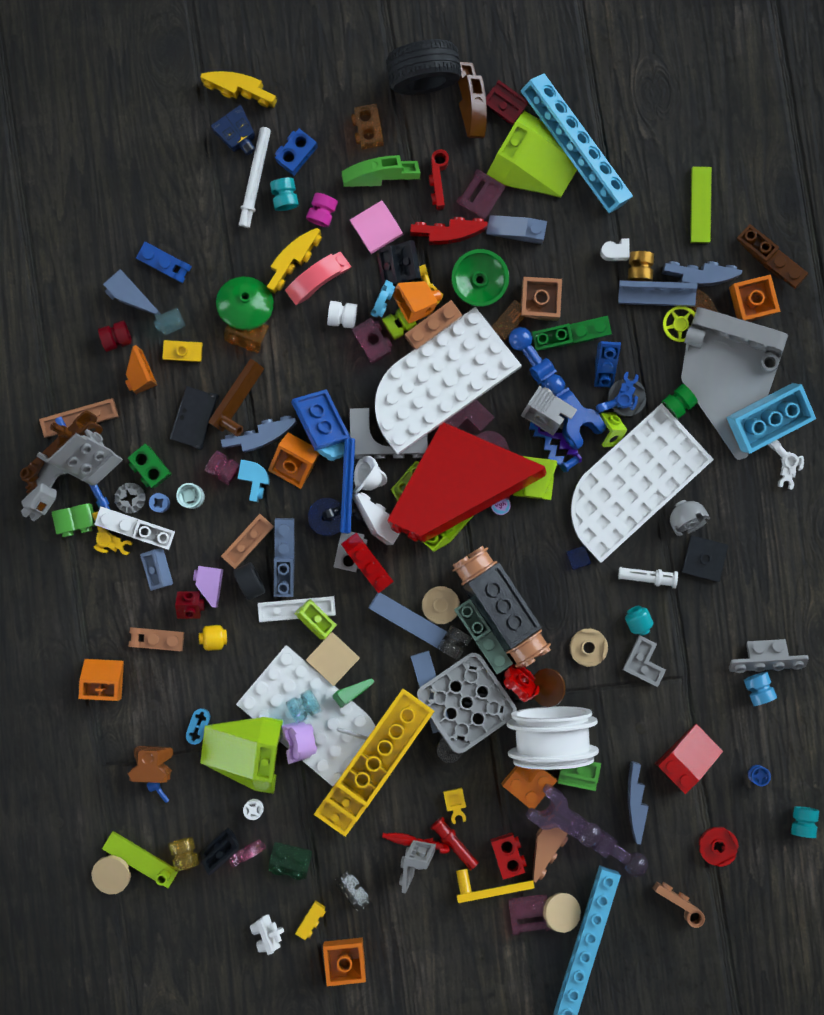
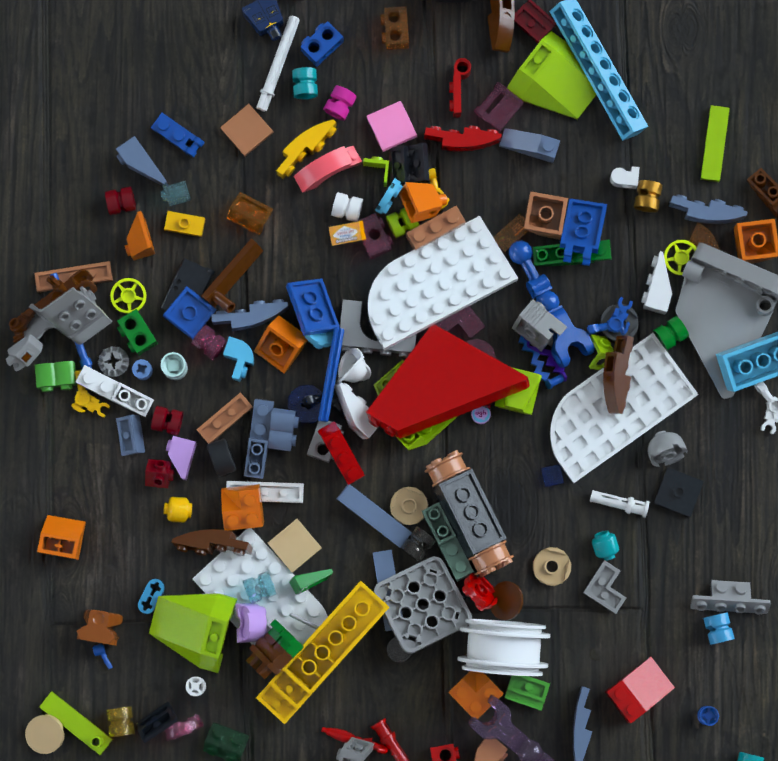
camera: 10 degrees right, 5 degrees down
nougat plate [128,627,184,651] -> none
green dish [216,276,274,330] -> none
lime slope [294,599,337,639] -> none
bright green slope [342,155,420,187] -> none
yellow plate [443,787,466,824] -> none
green dish [452,249,509,307] -> none
blue slope [594,341,621,388] -> none
sand blue fence [618,280,697,307] -> none
none -> neon yellow wheel [110,278,147,314]
none -> dark red wheel [151,406,184,436]
none -> blue tile [163,286,217,340]
none -> reddish brown slope [171,529,253,556]
none -> nougat tile [220,104,274,156]
none -> orange slope [221,484,264,531]
none -> reddish brown hips [246,619,304,679]
none -> sand blue brick [268,408,299,451]
none -> tile [329,221,366,246]
none -> lime bracket [363,156,389,187]
none -> blue tile [560,198,607,266]
none -> reddish brown slope [603,335,634,414]
none -> white slope [641,251,672,315]

